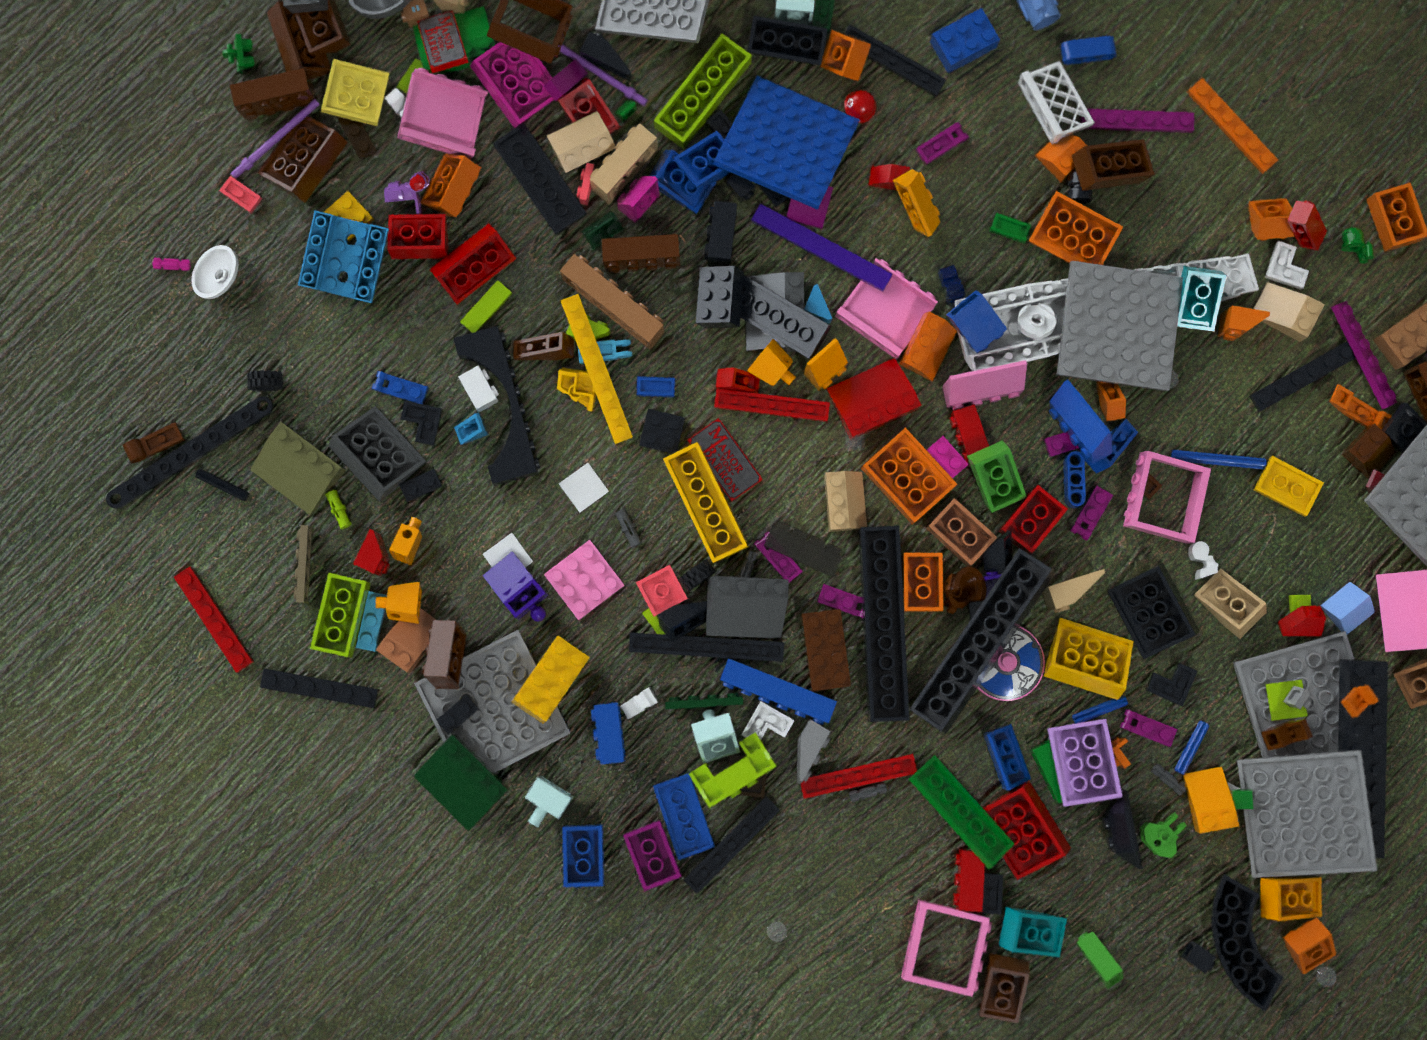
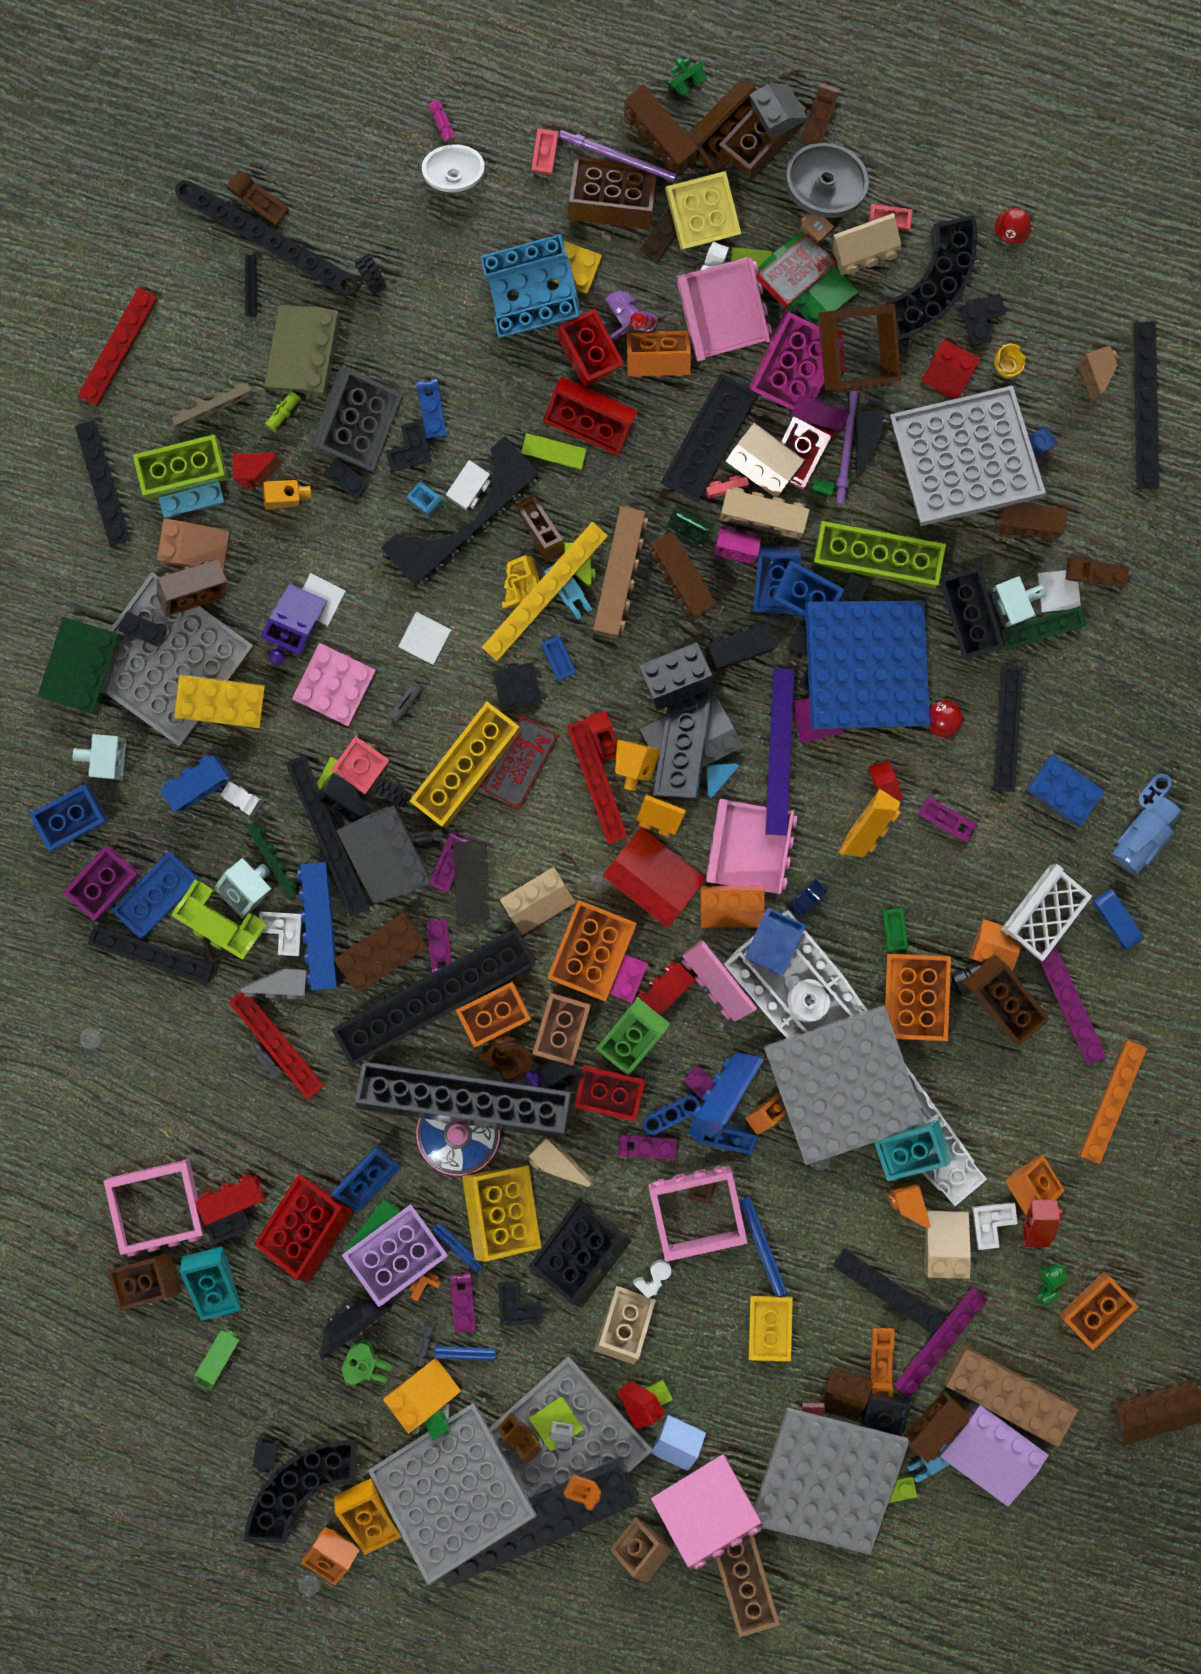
camera: 65 degrees right, 5 degrees up
light orange torso [376,582,422,624] -> none
orange slope [820,30,871,81] -> none
green plate [909,755,1014,869] -> none

